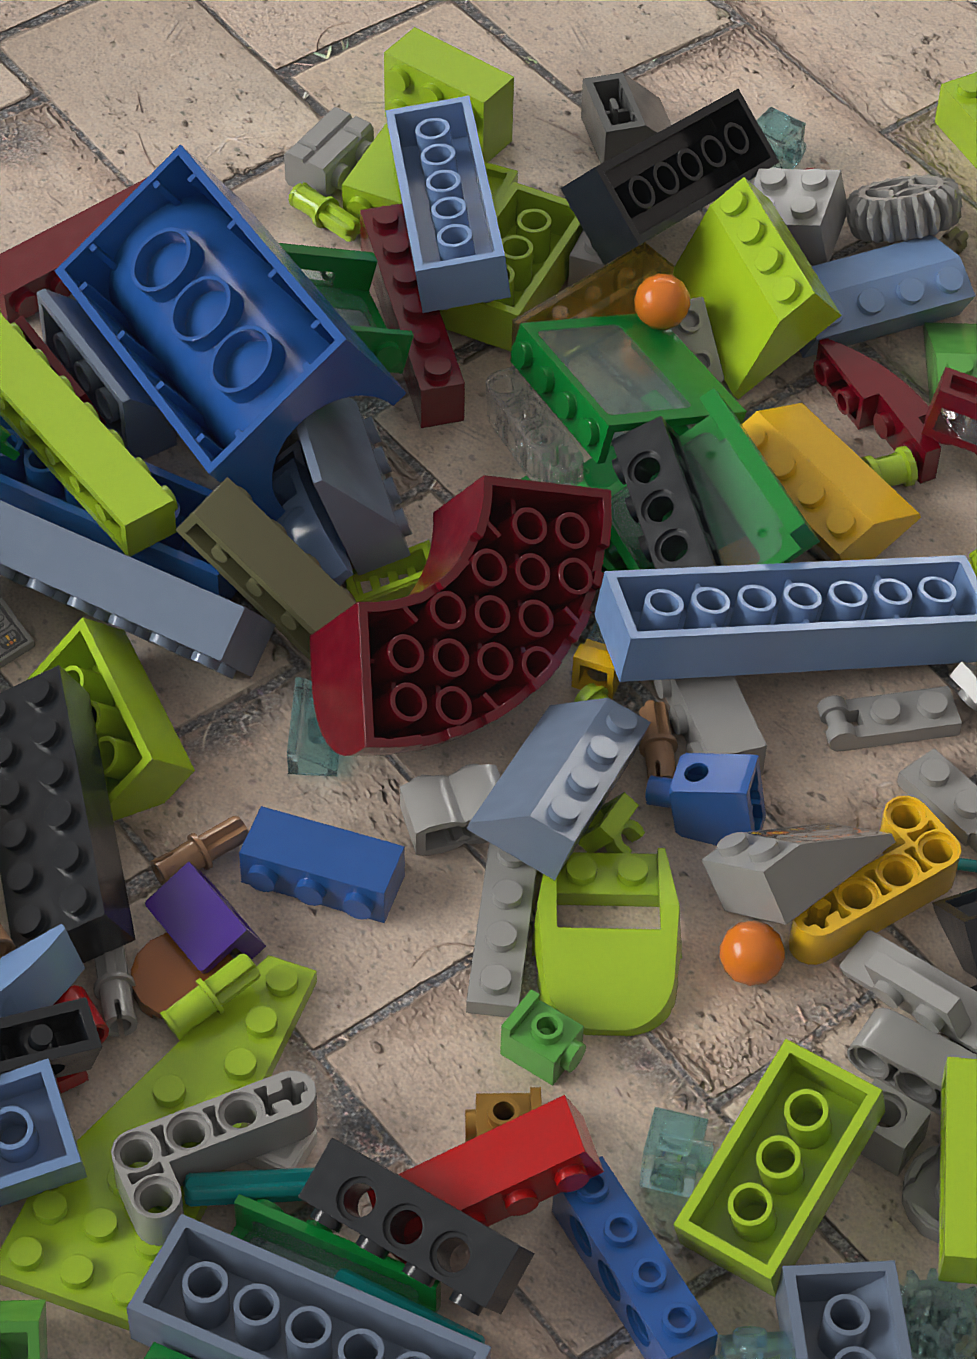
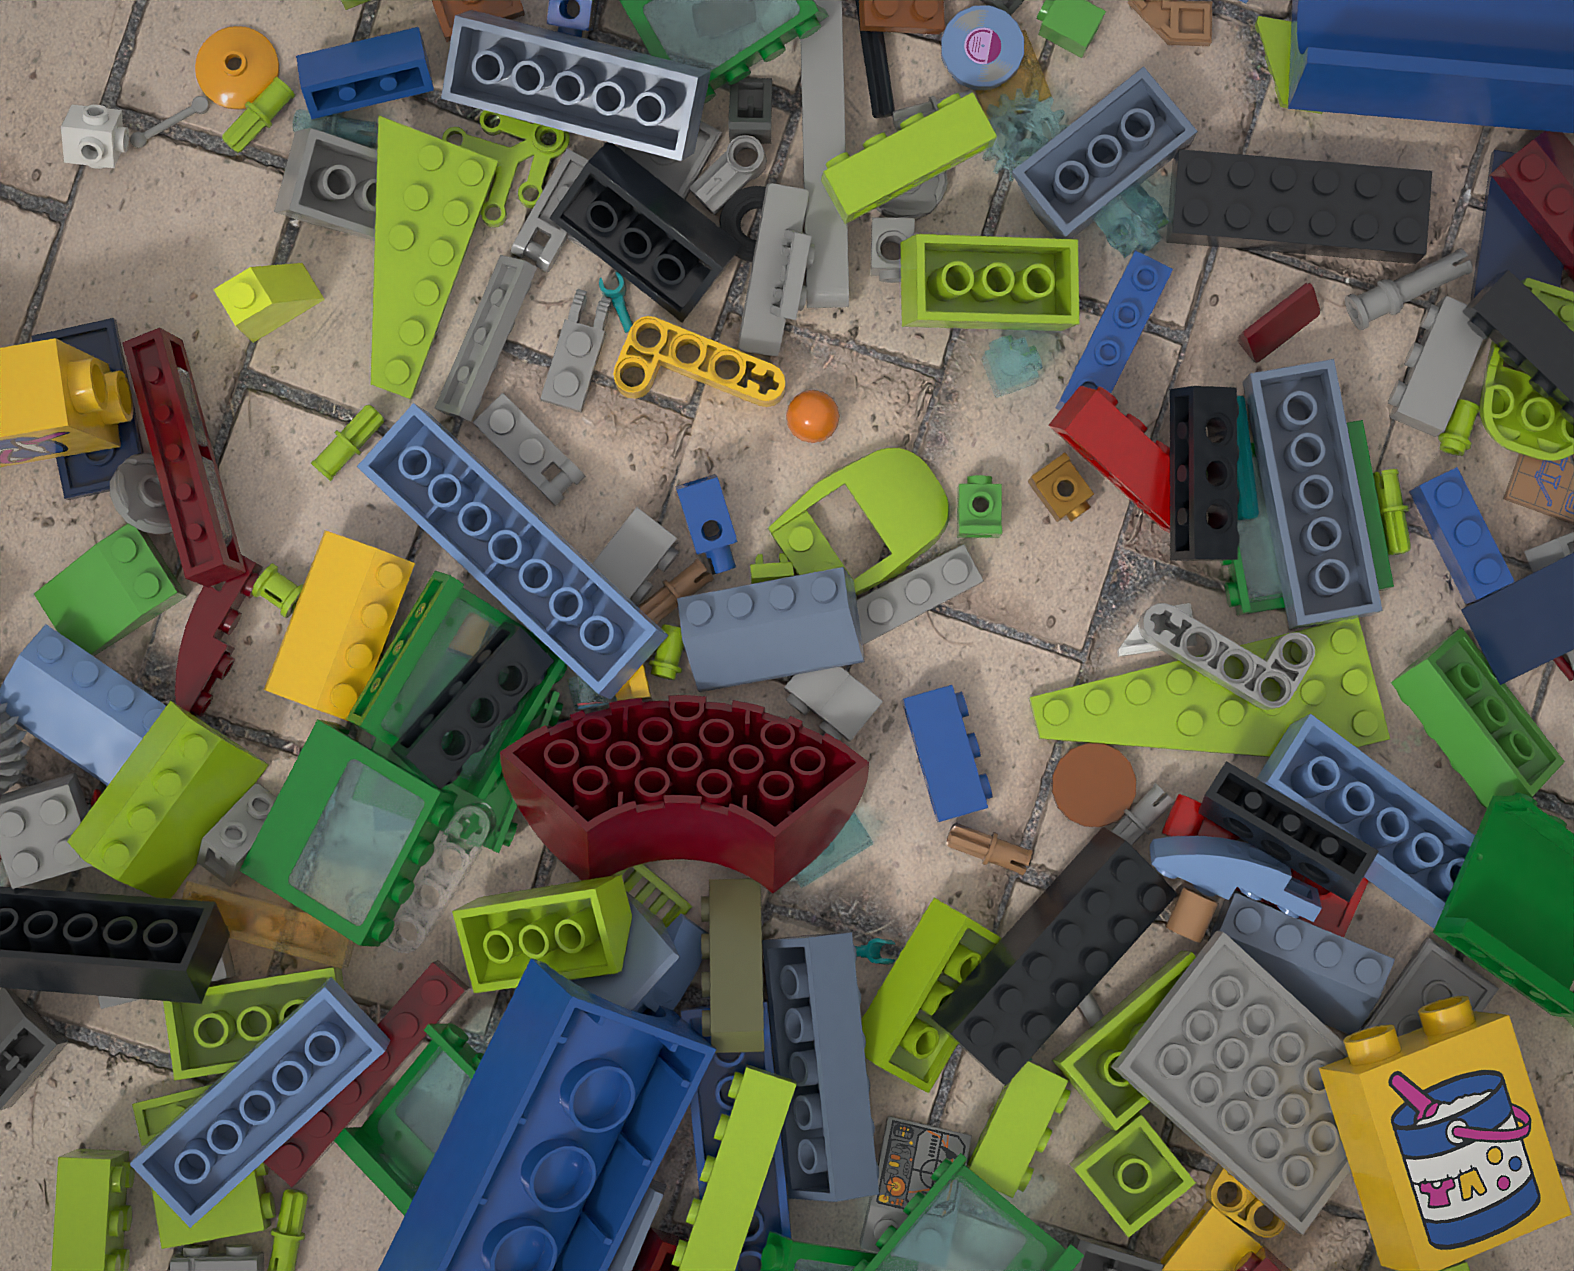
camera: 125 degrees left, 35 degrees up
dark purple panel [145,861,266,974] -> none
lime axle [159,953,261,1040] -> none
teal axle [183,1167,315,1206] -> none
orange piece [634,273,691,330] -> none
light grey slope [702,823,895,925] -> none
none -> lime slope [452,874,632,993]
none -> teal hand [855,938,896,965]

